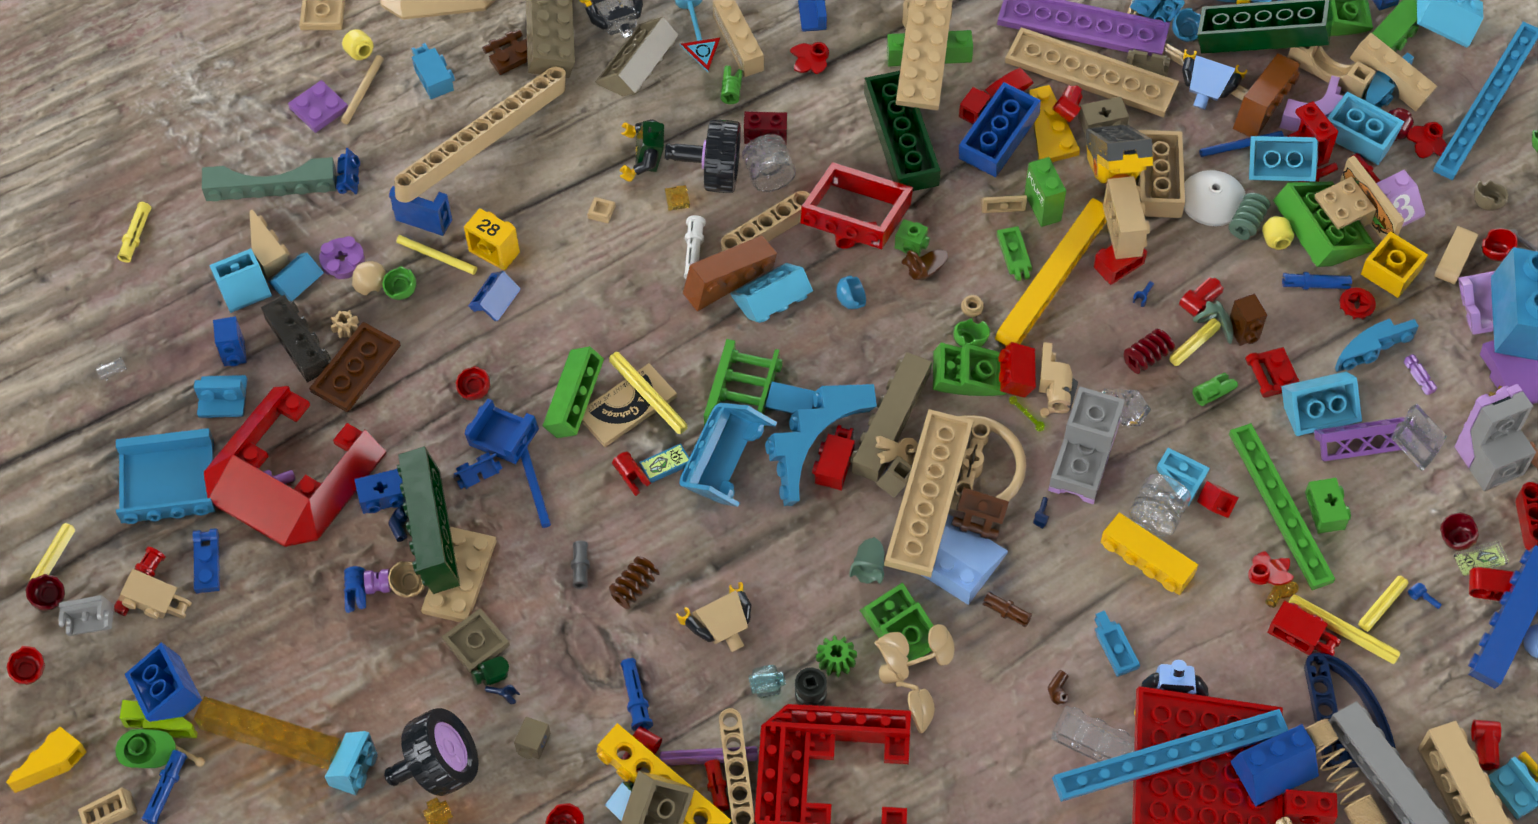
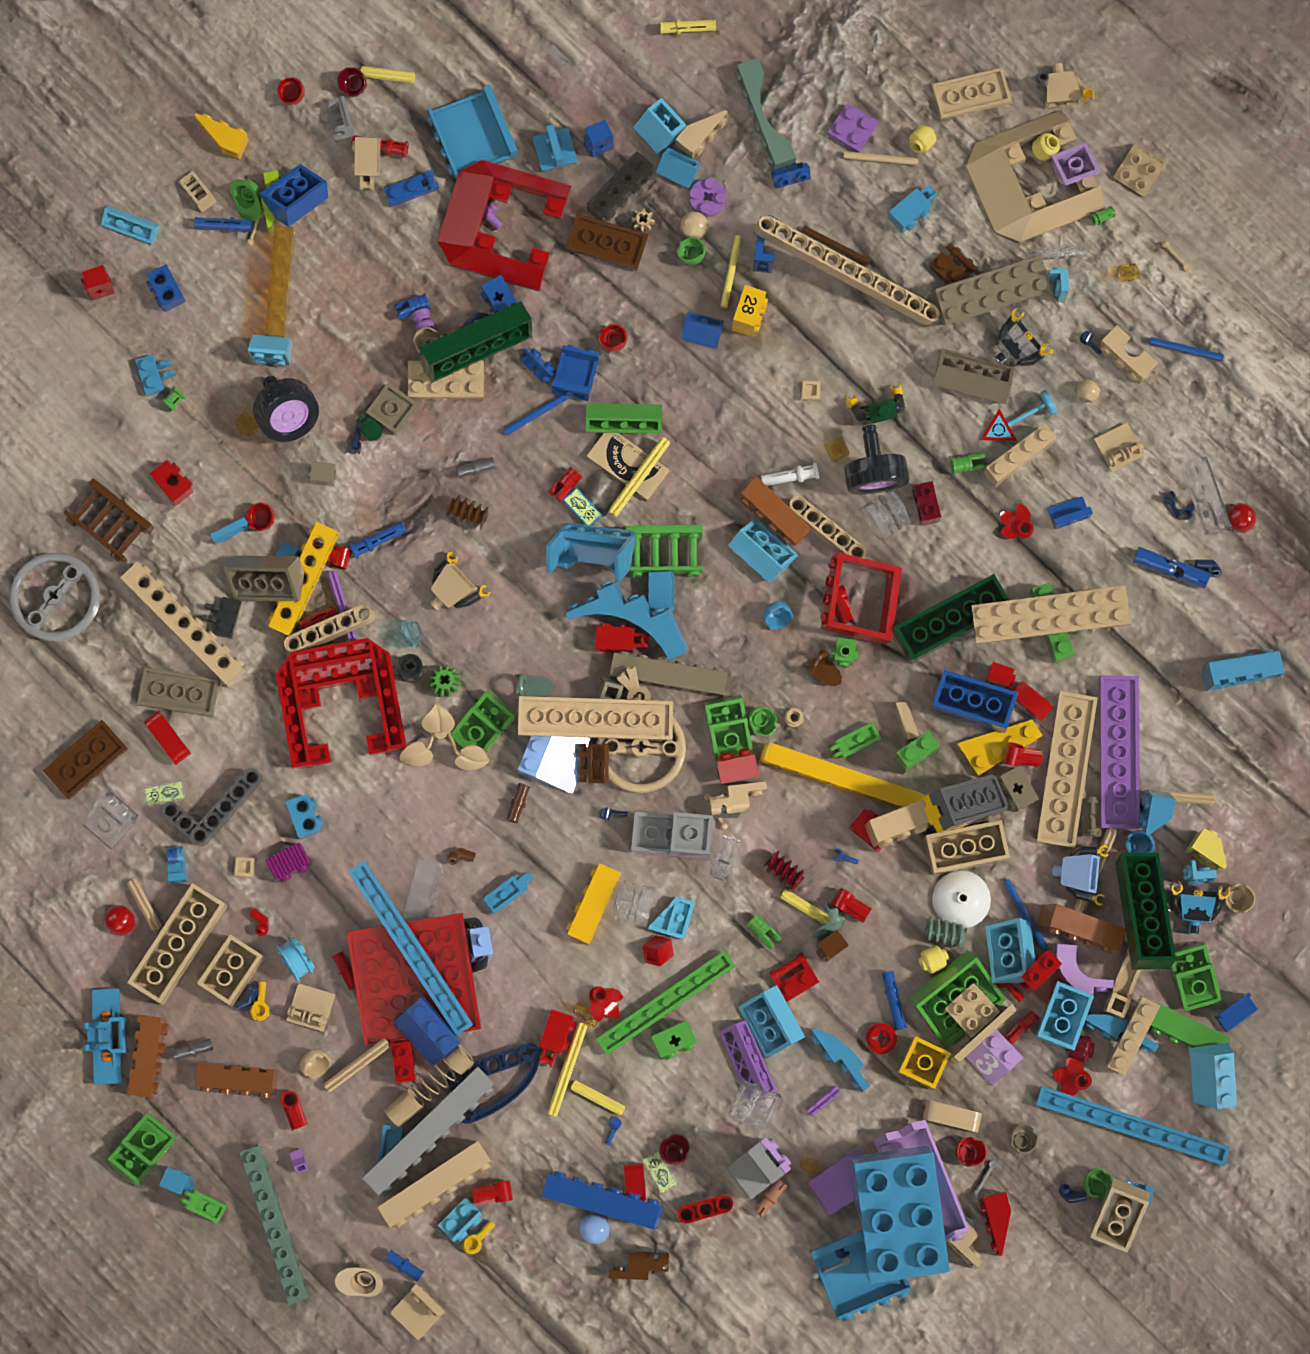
camera: 70 degrees right, 20 degrees up
clear neon green hinge [1009,396,1045,431] -> none

